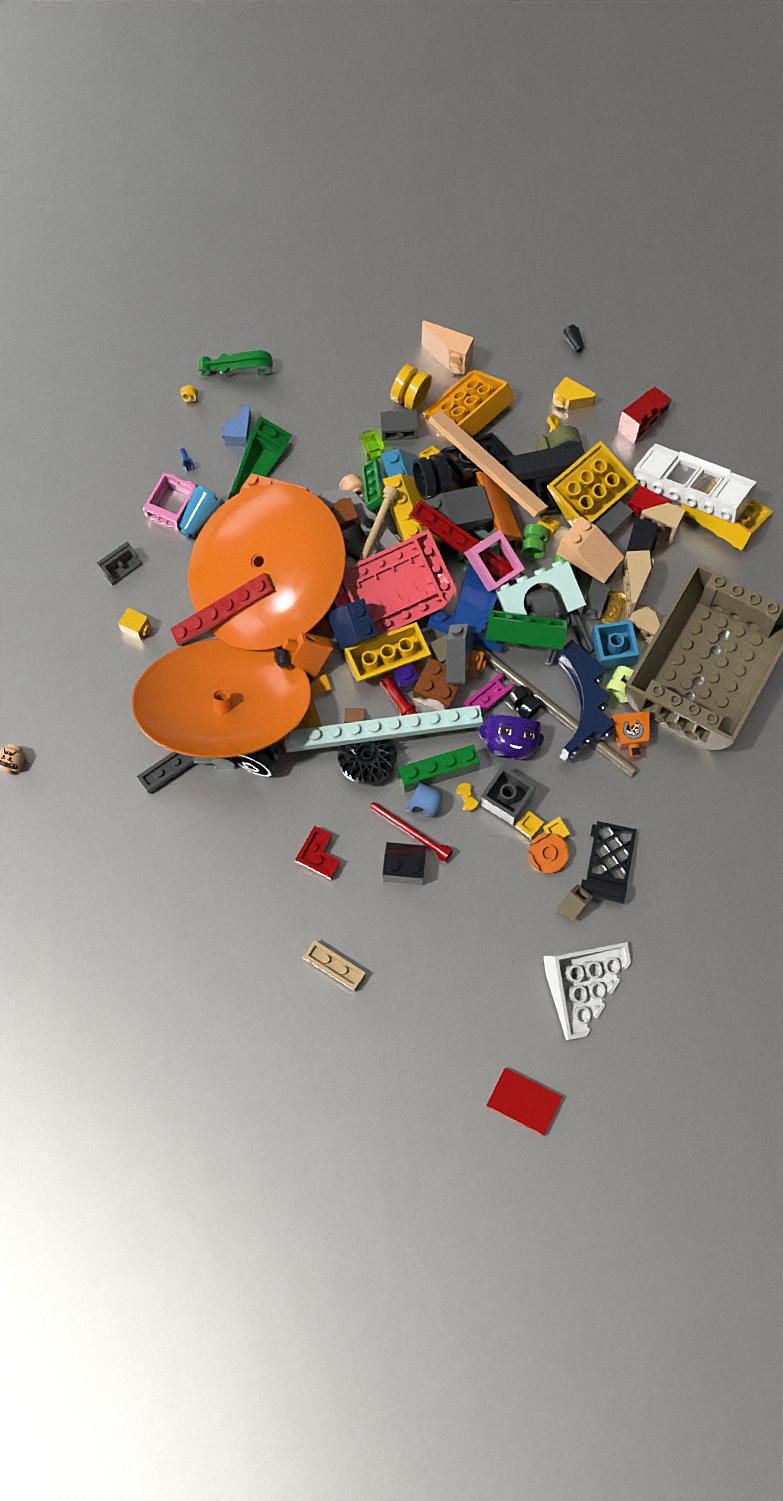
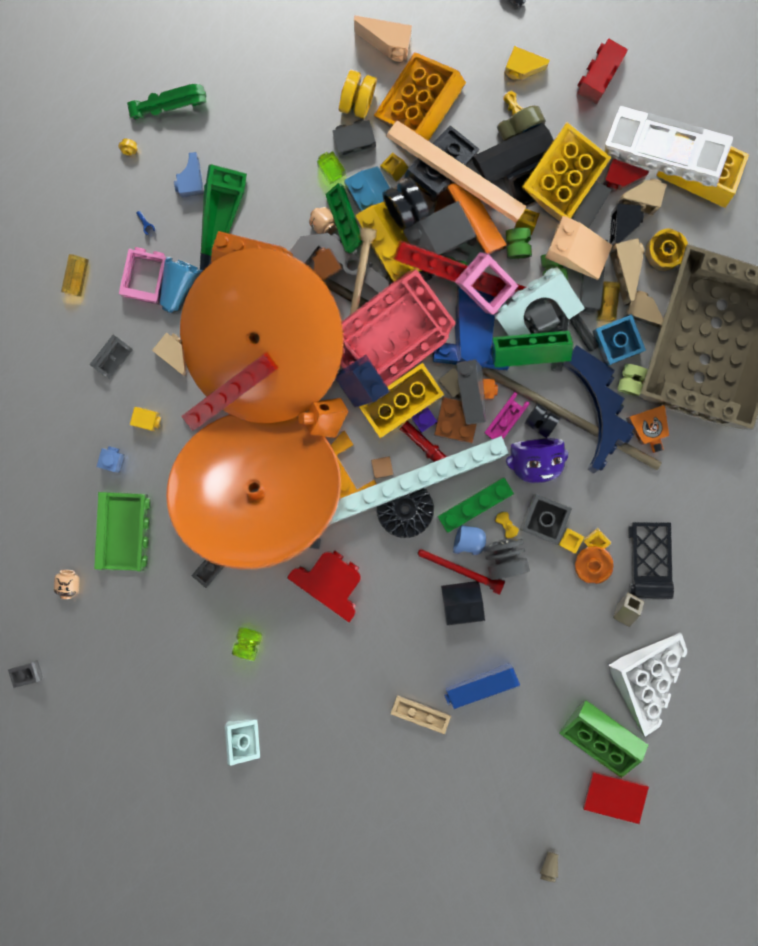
camera: 15 degrees left, 20 degrees up
black cylinder [274,647,291,669] -> none
red plate [295,826,340,880] -> none
none -> clear yellow brick [61,254,89,297]
none -> bright green panel [94,492,151,571]
none -> medium blue brick [96,446,125,473]
none -> tan slope [152,332,187,376]
none -> light aqua slope [225,719,260,765]
none -> clear neon green wheel [231,627,263,660]
none -> red brick [287,550,361,623]
none -> blue slope [444,663,521,709]
none -> dark grey wheel [484,538,530,580]
none -> dark tan cone [539,852,559,882]
none -> bright green slope [559,700,648,778]
none -> yellow brick [645,228,688,271]

